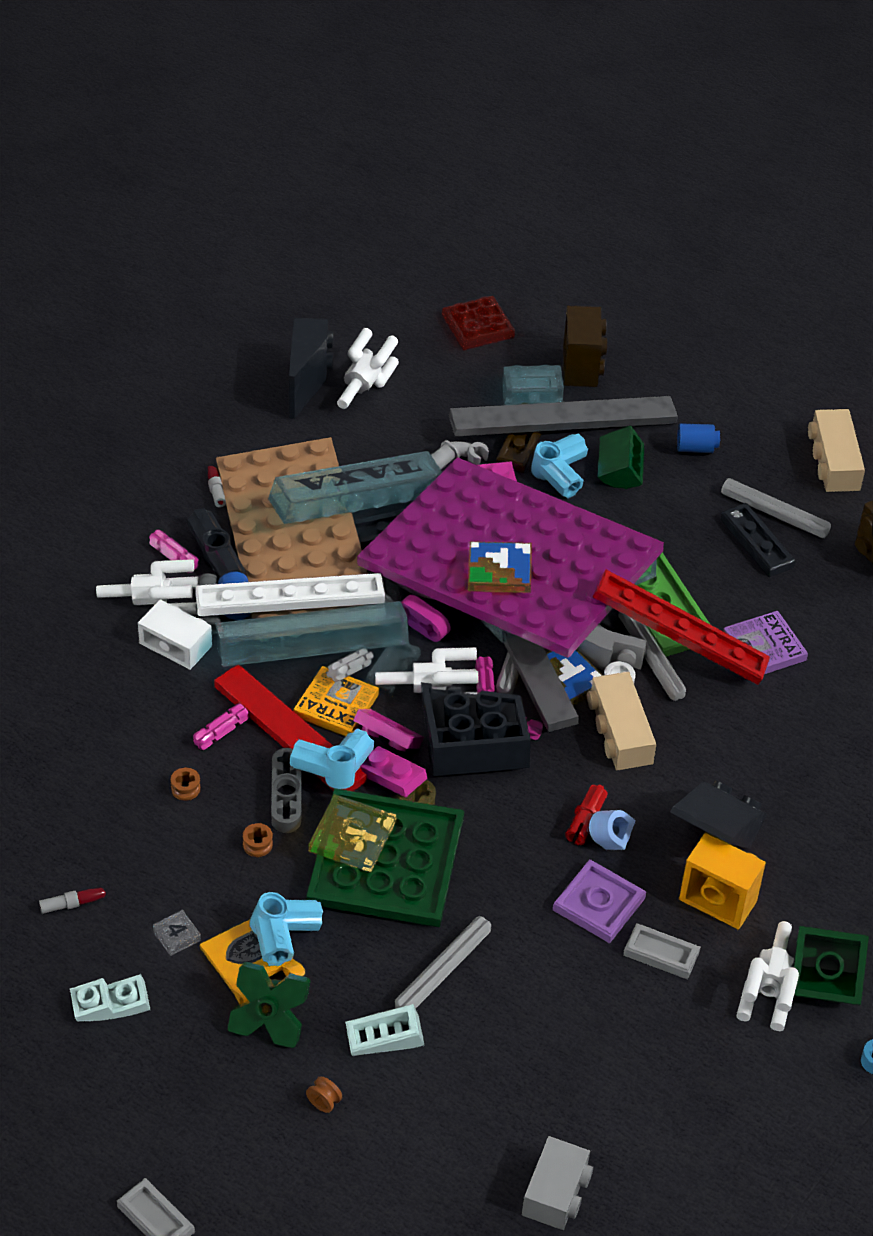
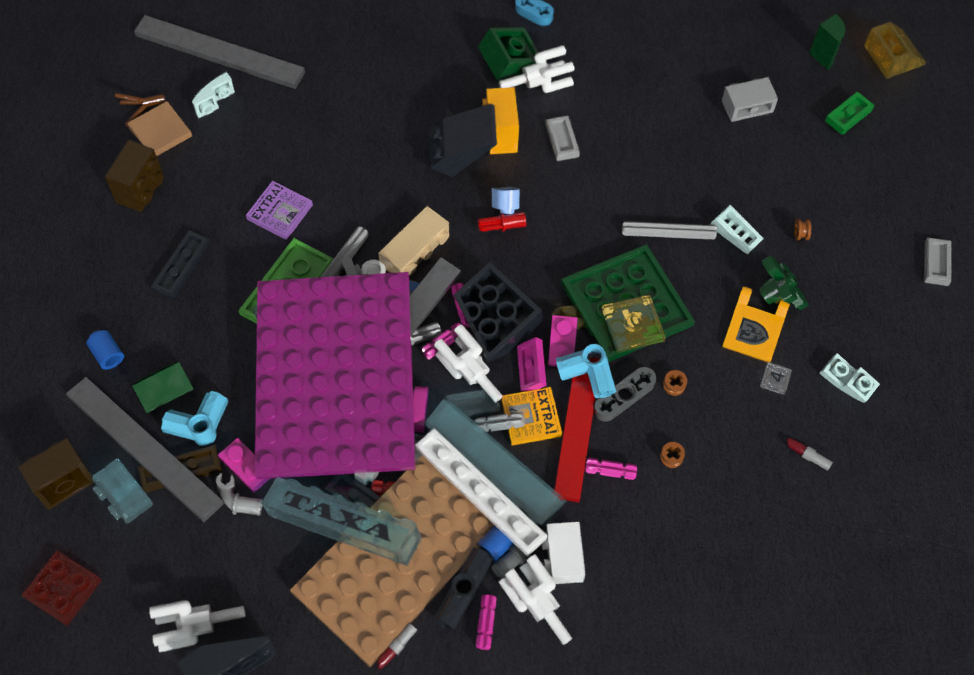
camera: 125 degrees left, 15 degrees up
medium azure piece [250,892,323,966] -> none
tile [468,541,532,593] -> none
medium lavender tile [553,859,646,943] -> none
red tile [592,569,770,685] -> none
light grey axle [721,478,831,538] -> none
tan brick [808,409,865,492] -> none

